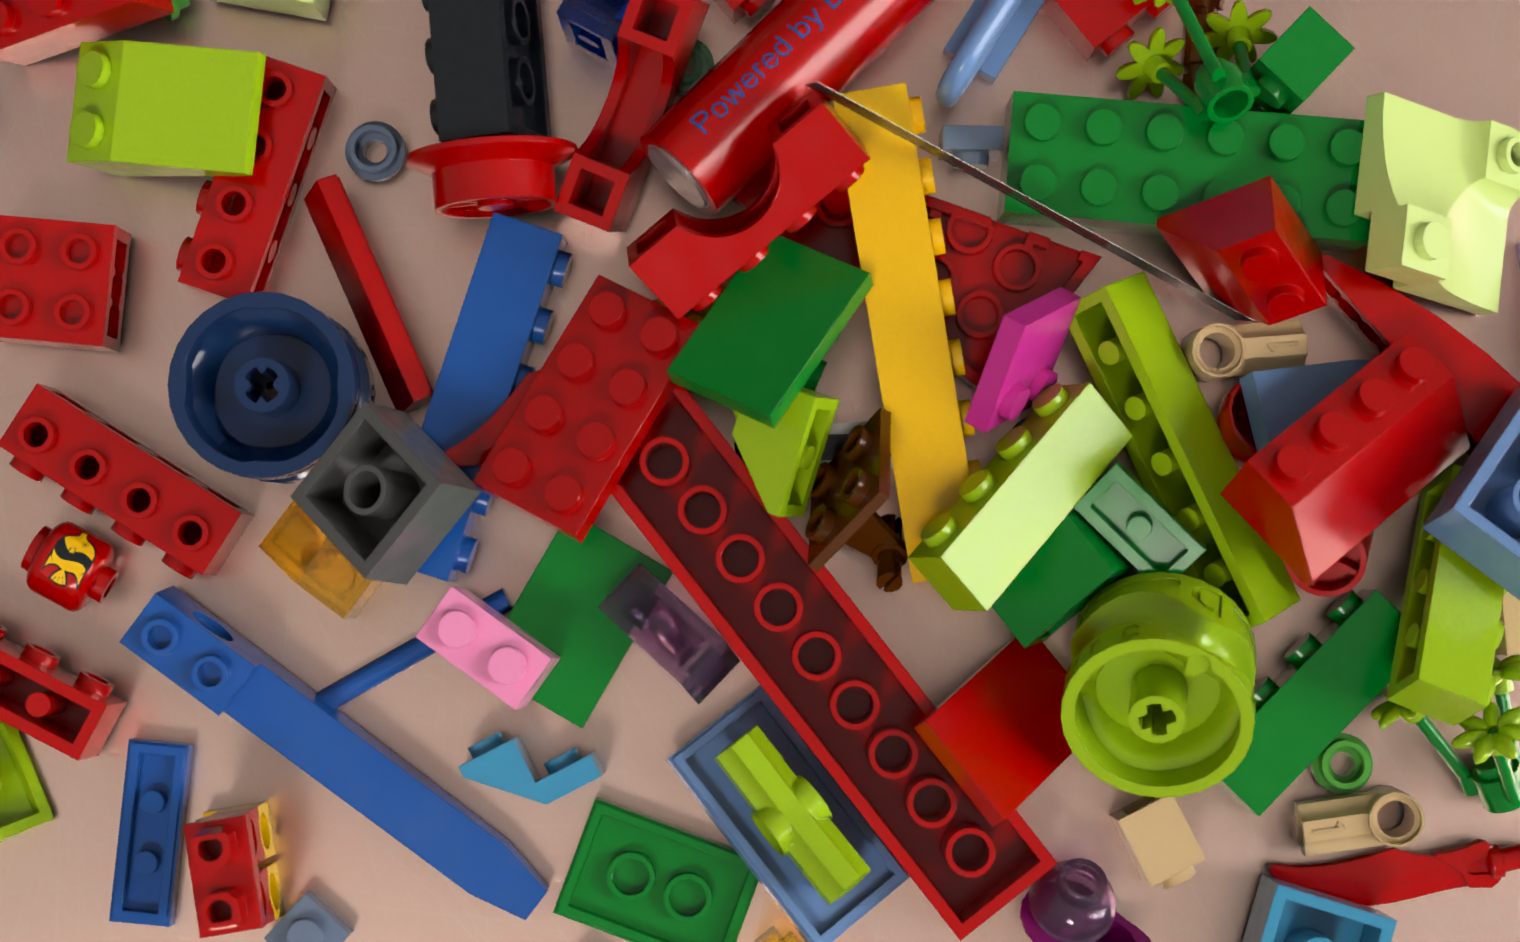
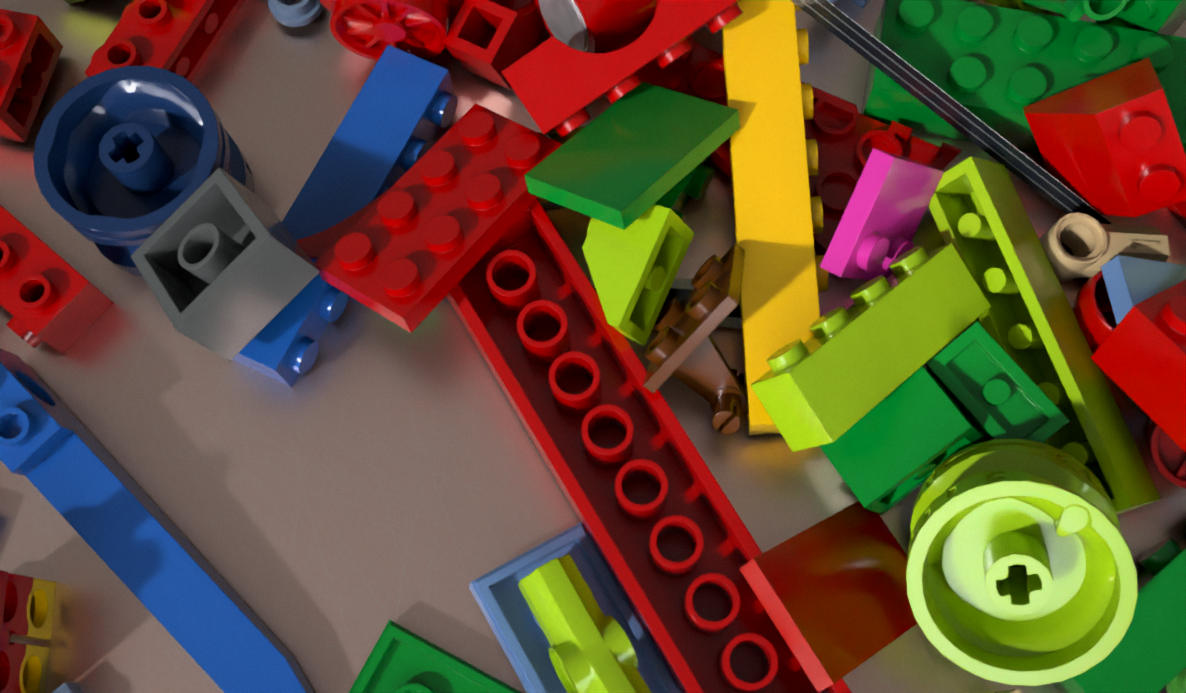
camera: 10 degrees right, 15 degrees down
clear yellow slope [259,500,383,619] -> none
red tile [304,174,433,413] -> none
blue bar [316,588,513,708] -> none
bright pink brick [415,586,561,710] -> none
dark azure slope [459,732,605,805] -> none
green tile [507,525,673,728] -> none
clear purple slope [598,563,740,705] -> none
sand blue plate [938,125,1004,170] -> none

